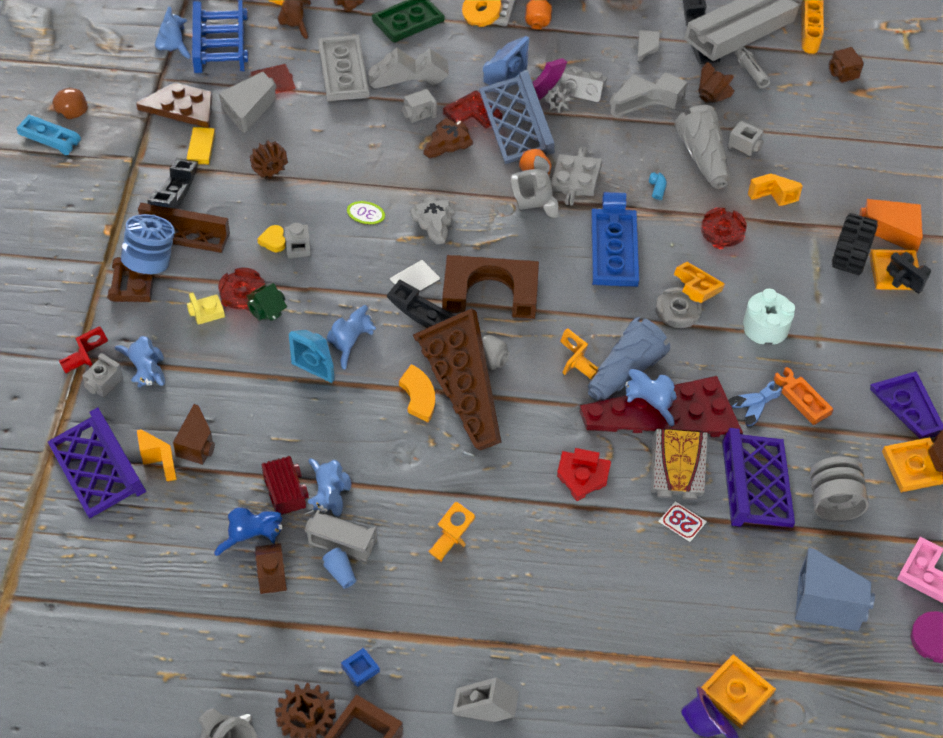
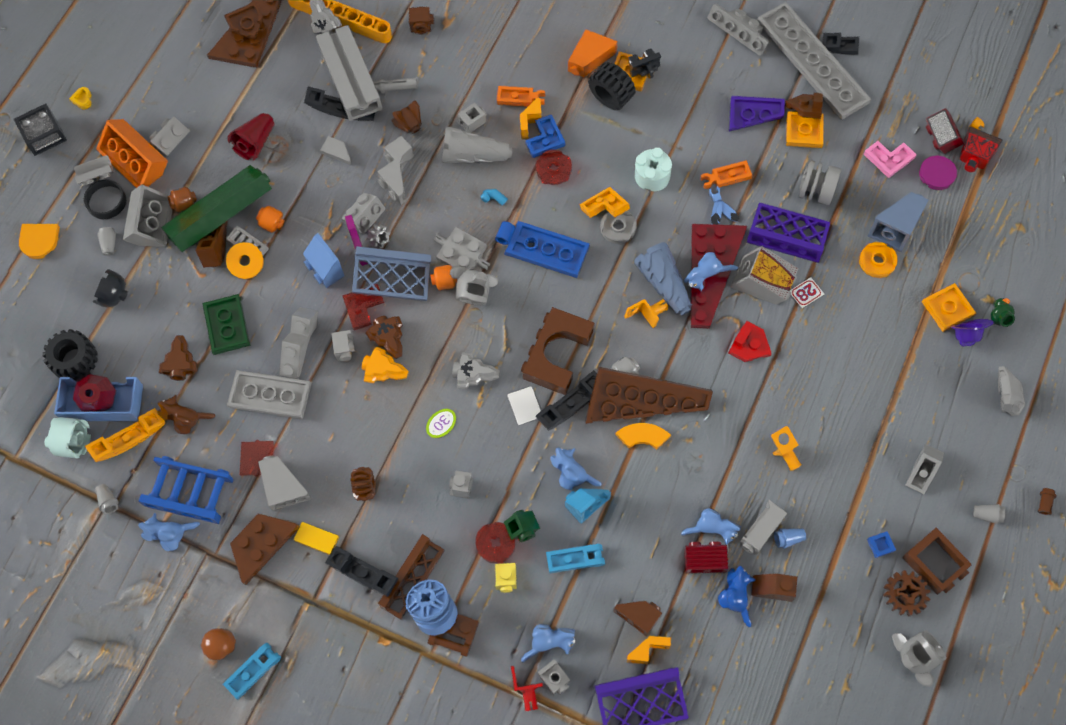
camera: 65 degrees left, 15 degrees up
yellow tile [257,225,286,252] -> none
none -> light orange rock [362,347,409,383]
none -> orange plate [497,86,545,106]
none -> blue plate [526,114,566,158]
none -> dark azure plate [546,544,605,574]
none -> light orange tile [859,242,898,278]

